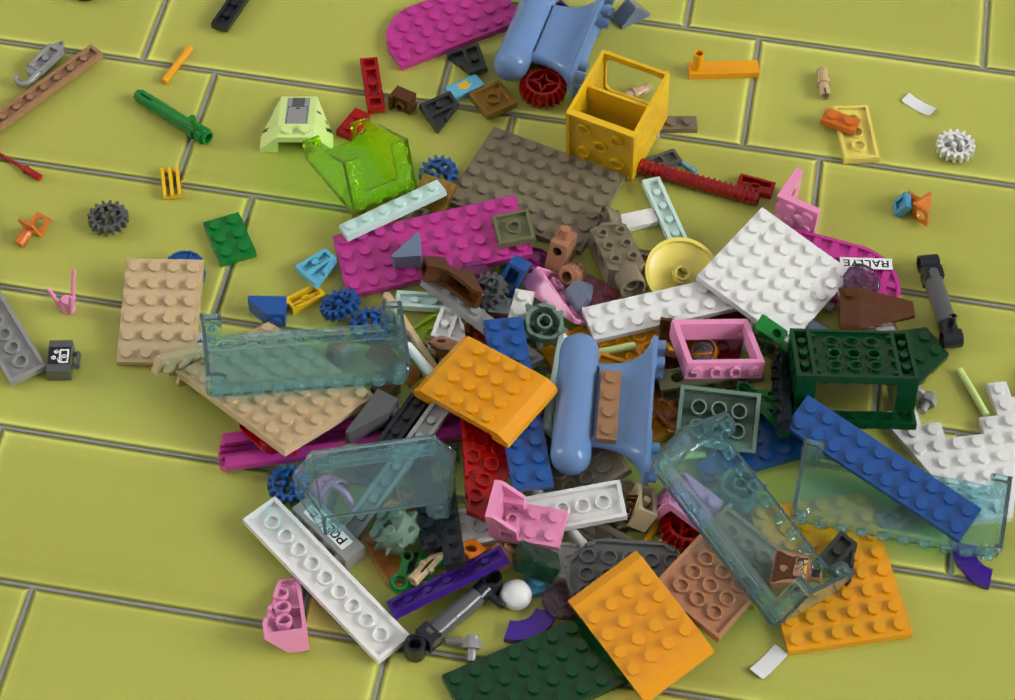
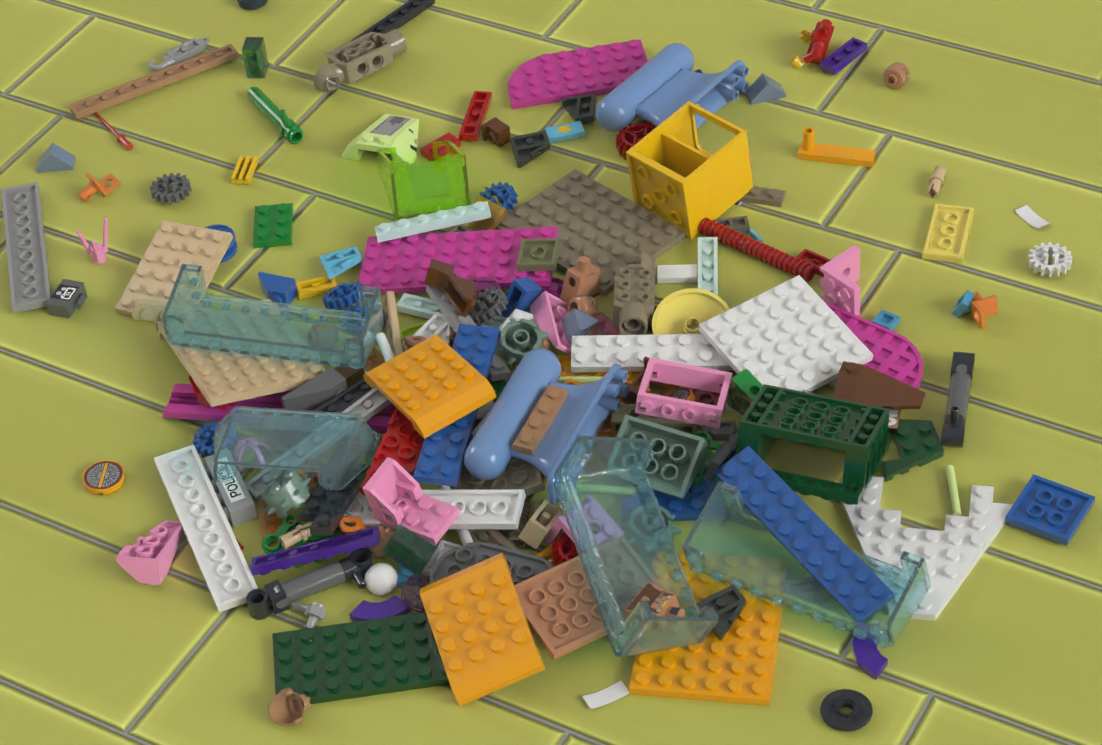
camera: 25 degrees right, 10 degrees down
light orange bar [161,45,193,85] -> none
sand blue slope [391,232,422,269] -> none
pearl gold plate [468,80,518,120] -> none
orange plate [820,108,861,136] -> none
white sticker [839,257,893,270] -> none
clear purple tile [843,263,880,293] -> none
light grey piece [917,386,938,415] -> none
none -> tile [83,460,125,495]
none -> clear green brick [242,37,269,79]
none -> dark tan brick [314,29,407,92]
none -> black wheel [820,689,873,732]
none -> dark azure plate [872,309,900,331]

